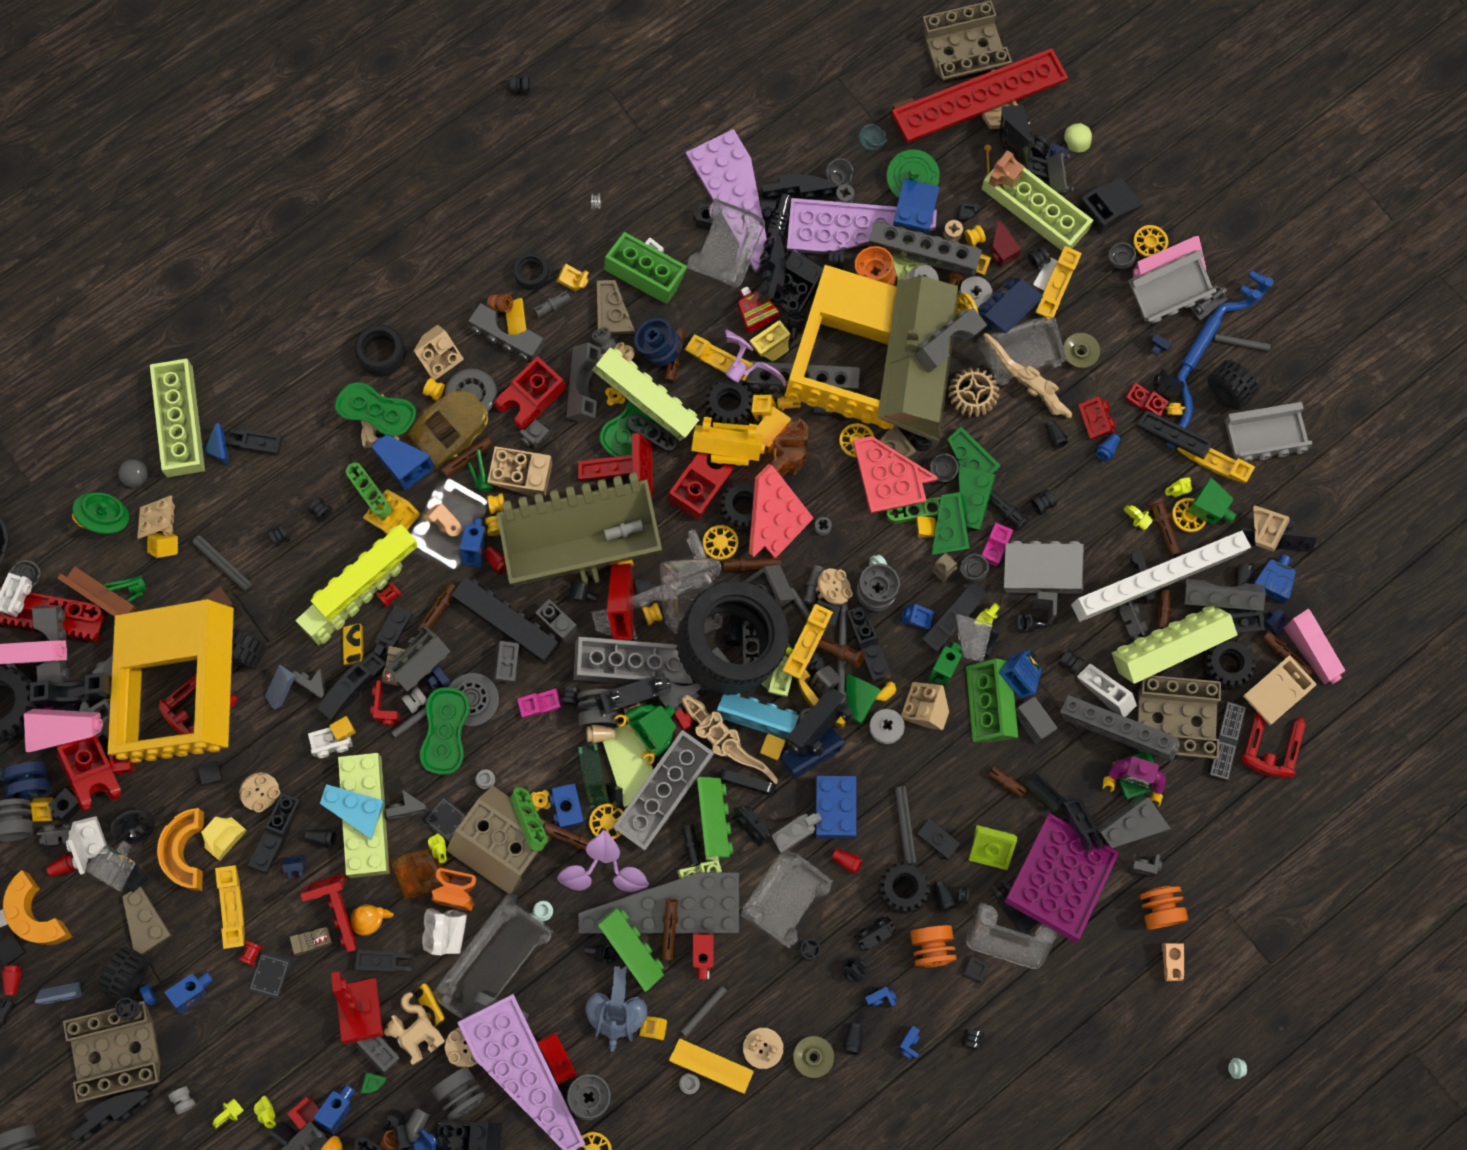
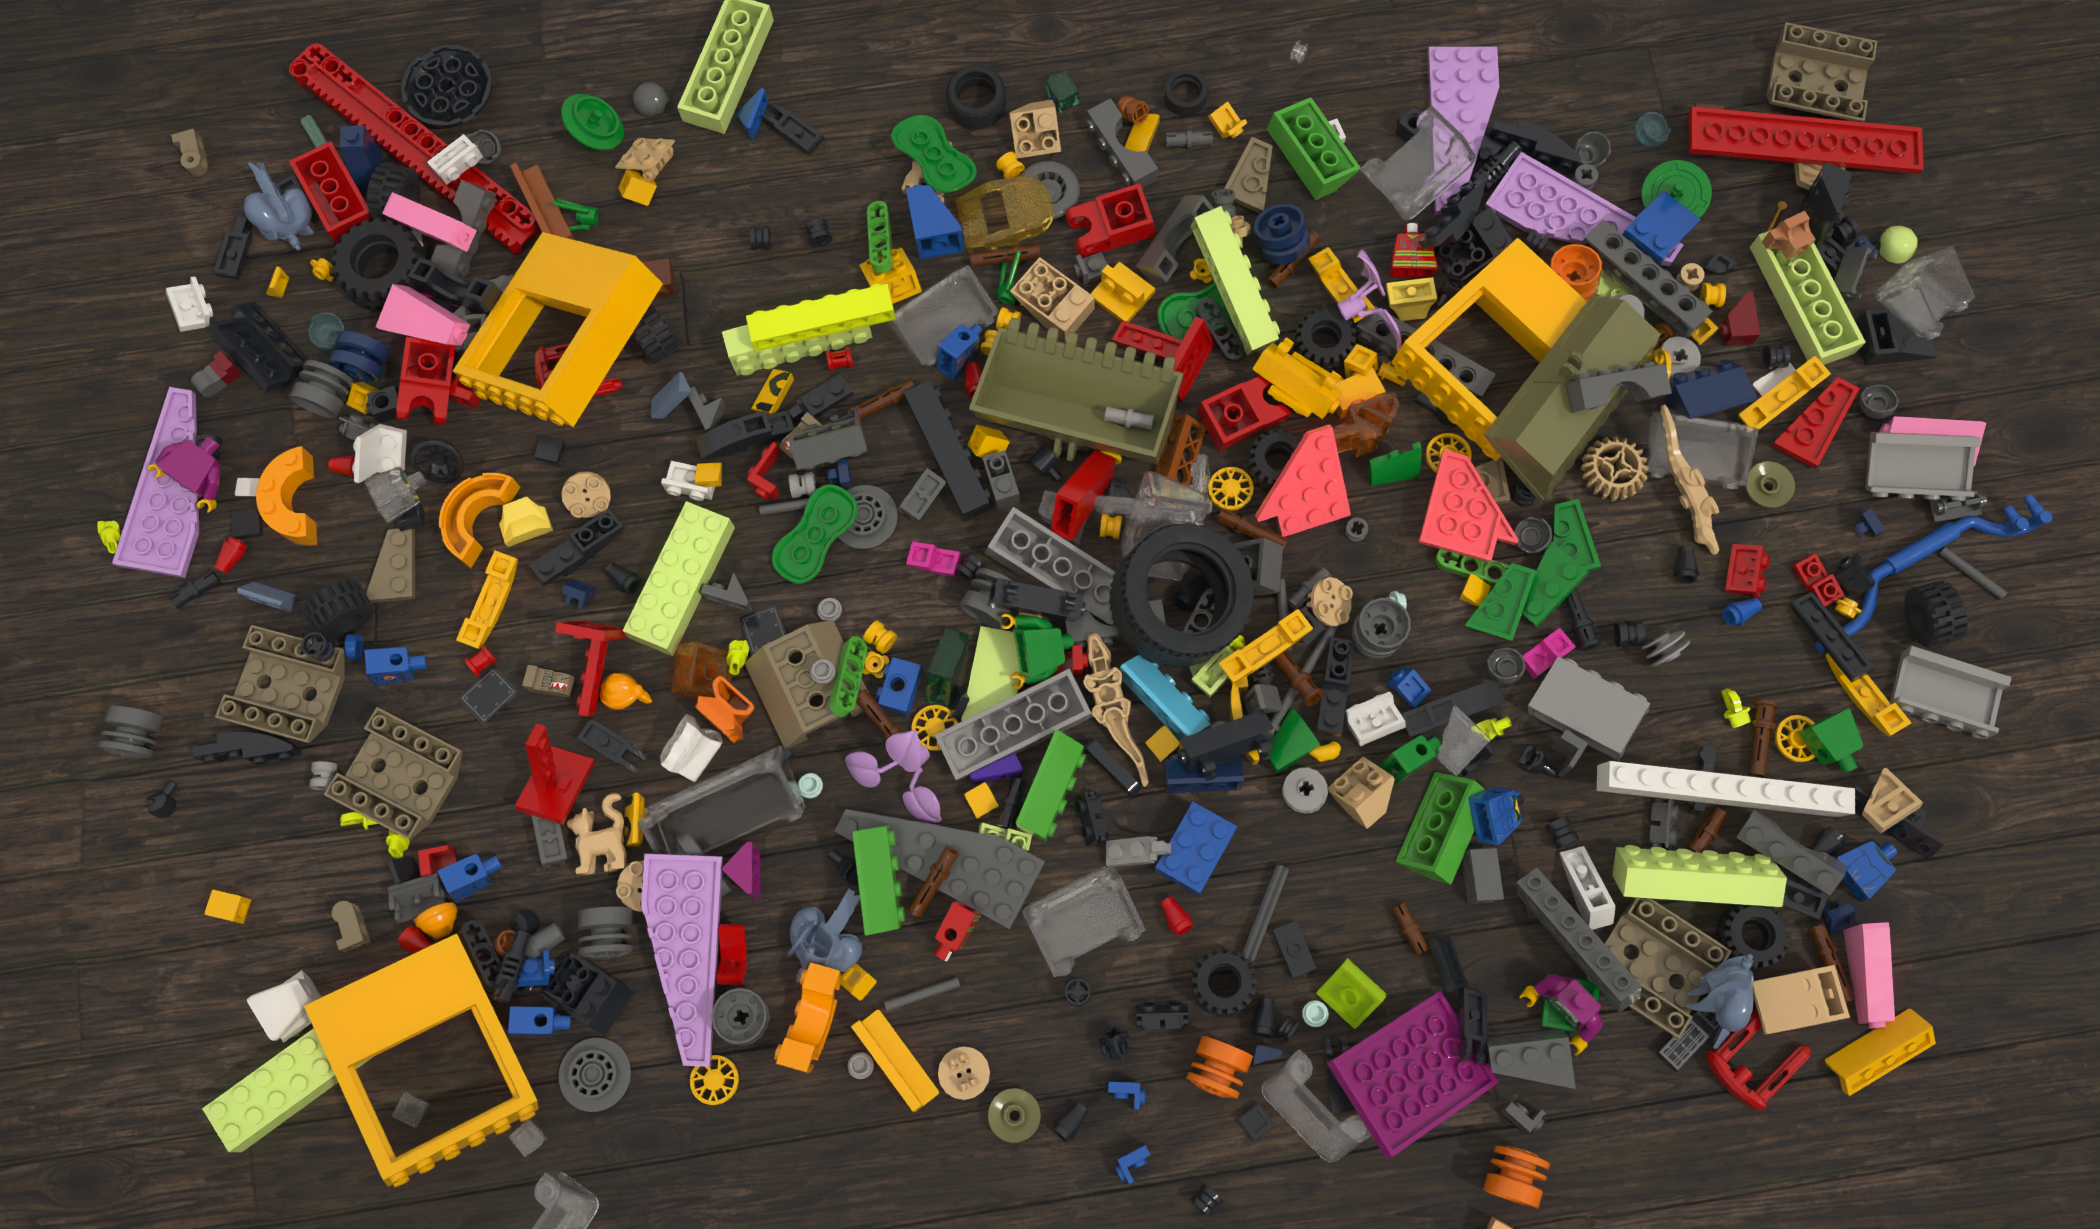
camera: 35 degrees right, 0 degrees up
dark grey axle [193,535,252,591] -> none
medium azure wing [320,784,384,840] -> none
green tile [360,1072,387,1094] -> none
light nougat leg [423,503,461,537] -> none
tan cone [586,724,615,744] -> none
dark tan leg [932,553,957,583] -> none
yellow wheel [1133,225,1168,258] -> none
neon yellow piece [1165,477,1192,497] -> none
none -> dark tan slope [324,707,463,840]
none -> magenta slope [722,842,761,900]
none -> light orange brick [774,962,841,1073]
none -> light grey plate [810,659,836,684]
none -> yellow wheel [863,620,897,654]
none -> yellow slope [964,782,999,819]
none -> yellow panel [967,425,1010,457]
none -> dark purple slope [970,753,1024,783]
none -> clear green brick [1046,70,1079,113]
none -> yellow bracket [1091,262,1155,322]
none -> dark orange fence [1145,414,1206,514]
none -> dark blue slope [1251,1045,1282,1066]
none -> light aqua plate [1302,1001,1329,1027]
none -> white bracket [1345,692,1406,746]
none -> green slope [1367,442,1421,487]
none -> light grey piece [1642,630,1690,667]
none -> sand blue hair [1686,954,1754,1049]
none -> red wing [1771,377,1860,469]
none -> yellow panel [1825,1009,1936,1096]
none -> clear windscreen [1874,246,1975,340]

